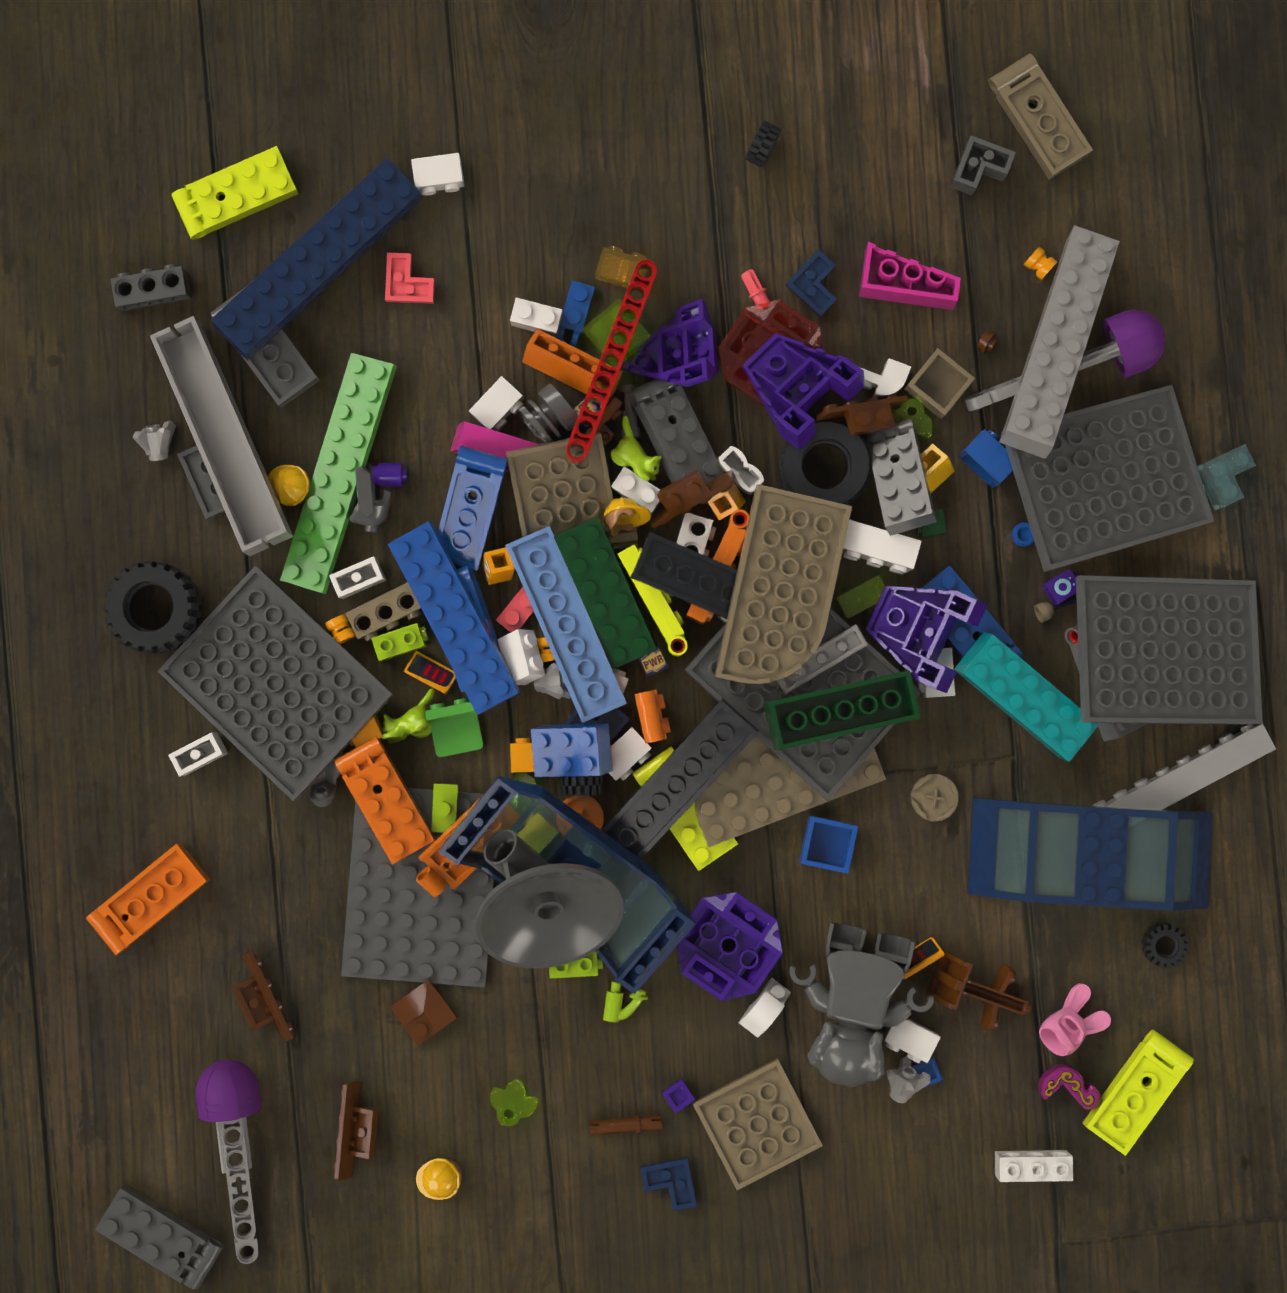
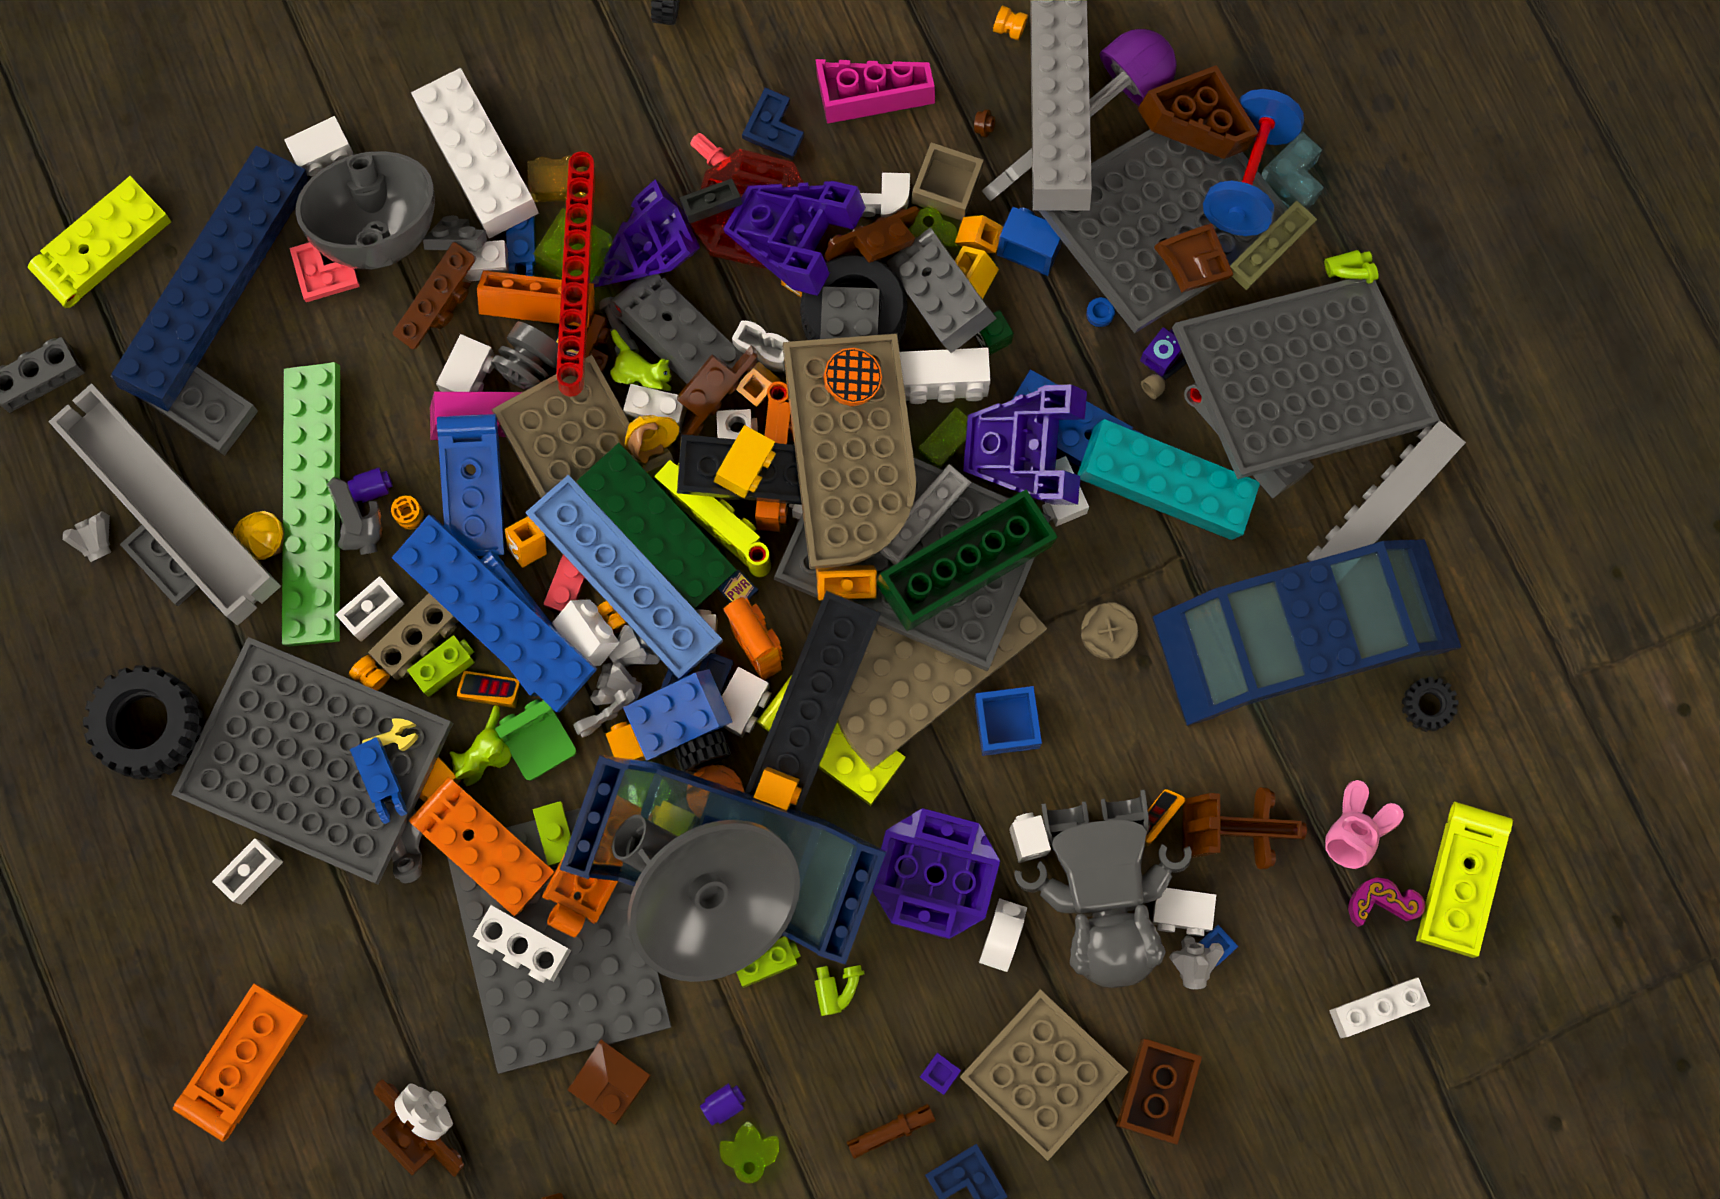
camera: 20 degrees left, 10 degrees down
none -> dark grey piece [296,151,435,269]
none -> blue hinge [350,737,408,824]
none -> light yellow bar [362,718,419,751]
none -> light orange wheel [391,496,424,530]
none -> reddish brown bracket [393,242,476,349]
none -> white plate [395,1084,453,1140]
none -> white brick [411,68,539,238]
none -> dark grey plate [423,215,487,251]
none -> white brick [473,905,571,983]
none -> light grey piece [573,688,636,738]
none -> light grey rock [591,662,642,705]
none -> pearl dark grey plate [679,178,742,224]
none -> dark purple brick [700,1083,746,1126]
none -> yellow brick [714,425,776,499]
none -> light orange brick [753,767,802,811]
none -> light orange slope [816,565,877,600]
none -> dark grey plate [820,287,880,339]
none -> tile [823,348,882,406]
none -> light orange brick [955,215,1003,253]
none -> white brick [1009,812,1051,863]
none -> reddish brown brick [1116,1038,1202,1145]
none -> reddish brown brick [1138,65,1258,159]
none -> reddish brown plate [1154,223,1234,293]
none -> blue piece [1203,89,1304,236]
none -> olive plate [1230,201,1317,290]
none -> lime plant [1324,250,1378,284]

